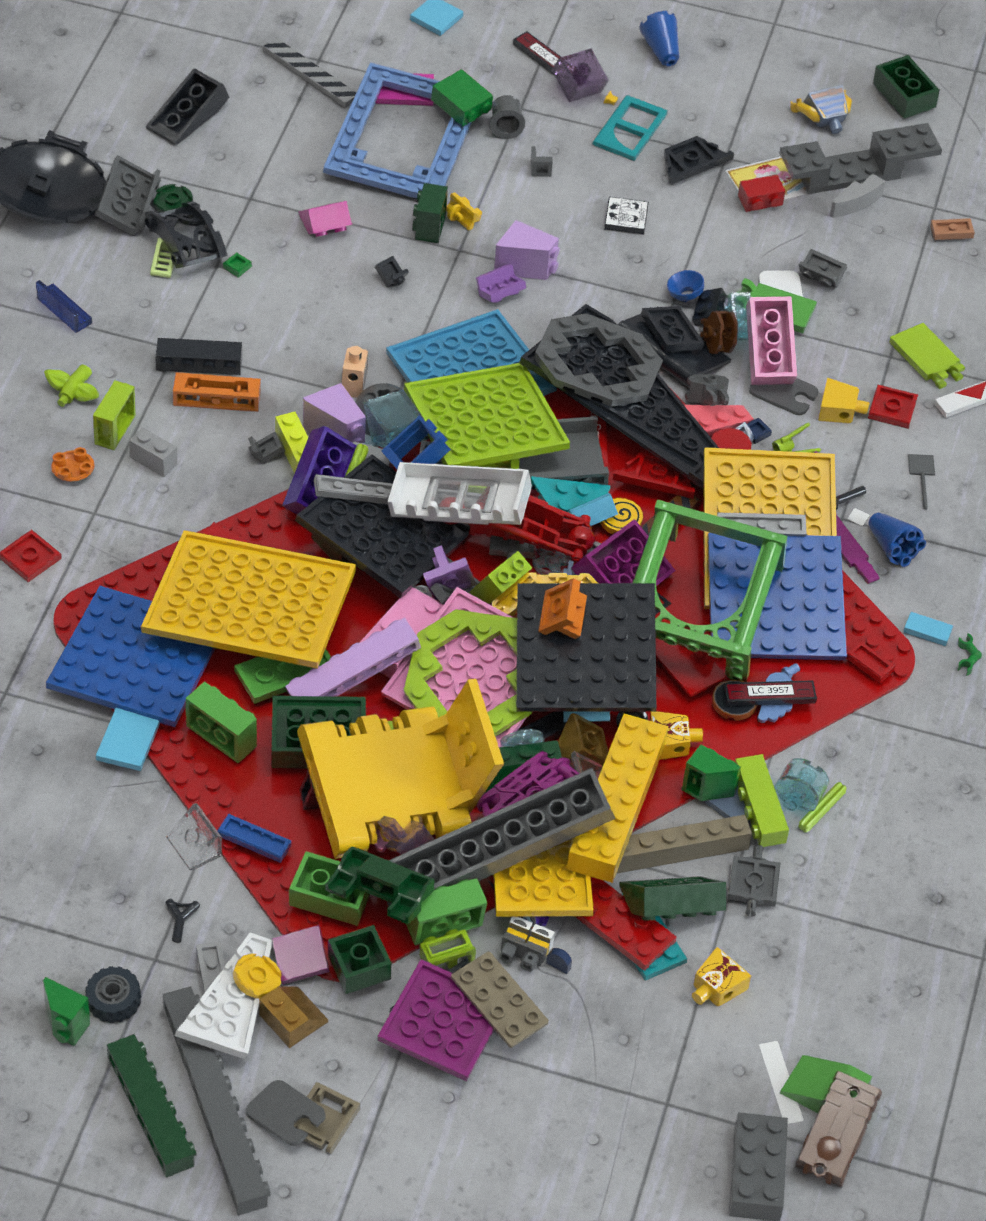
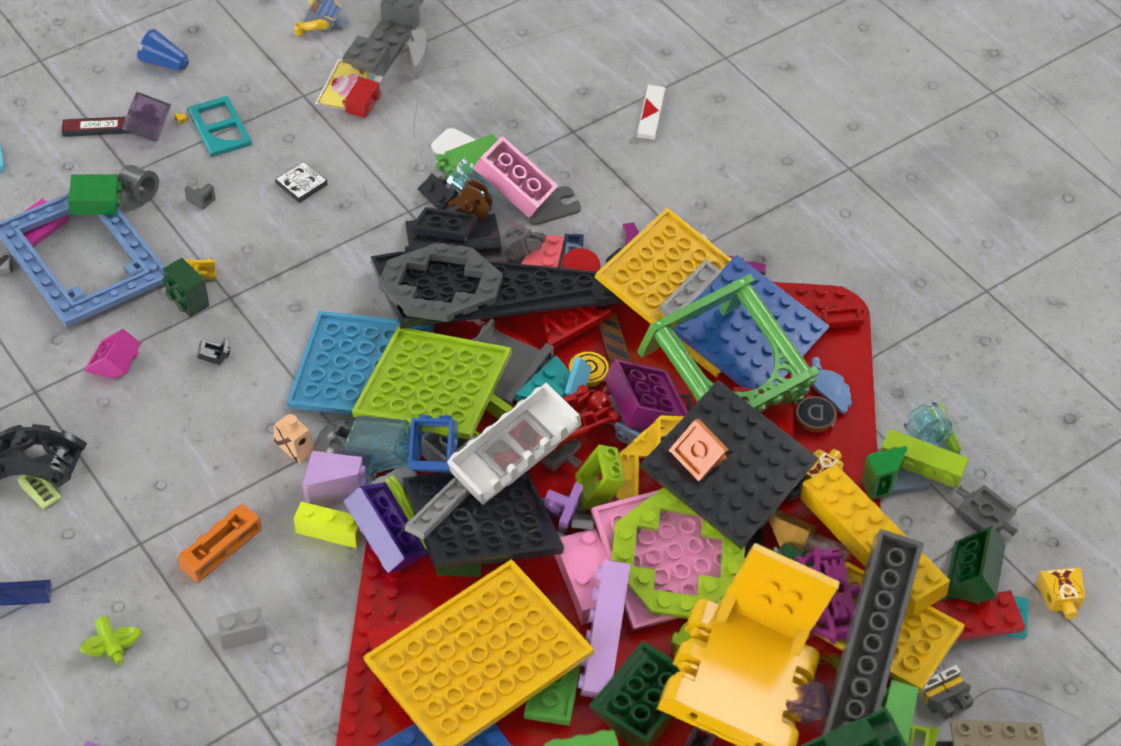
camera: 50 degrees left, 0 degrees up
orange dish [51,447,95,482] -> none
lime window [93,380,136,450] -> none
black brick [156,338,242,375] -> none
green tile [223,252,252,278] -> none
dark grey bracket [248,431,285,464] -> none
medium lavender bracket [476,264,526,303] -> none
lavender slope [494,220,560,280] -> none
clear light blue wheel [532,548,572,575] -> none
dark blue tile [546,948,572,974] -> none
dark tan brick [616,815,752,874] -> none
black wing [664,136,734,185] -> none
blue piece [667,270,705,302] -> none
tile [723,680,817,706] -> none
lime plant [772,422,821,453] -> none
dark grey bracket [799,249,847,288] -> none
yellow torso [818,378,870,423] -> none
red tile [868,384,918,429] -> none
blue cone [868,512,926,567] -> none
lime tile [889,323,965,389] -> none
medium azure tile [904,612,953,646] -> none
dark grey piece [908,454,935,510] -> none
nougat plate [930,218,975,240] -> none
green arm [958,633,982,676] -> none

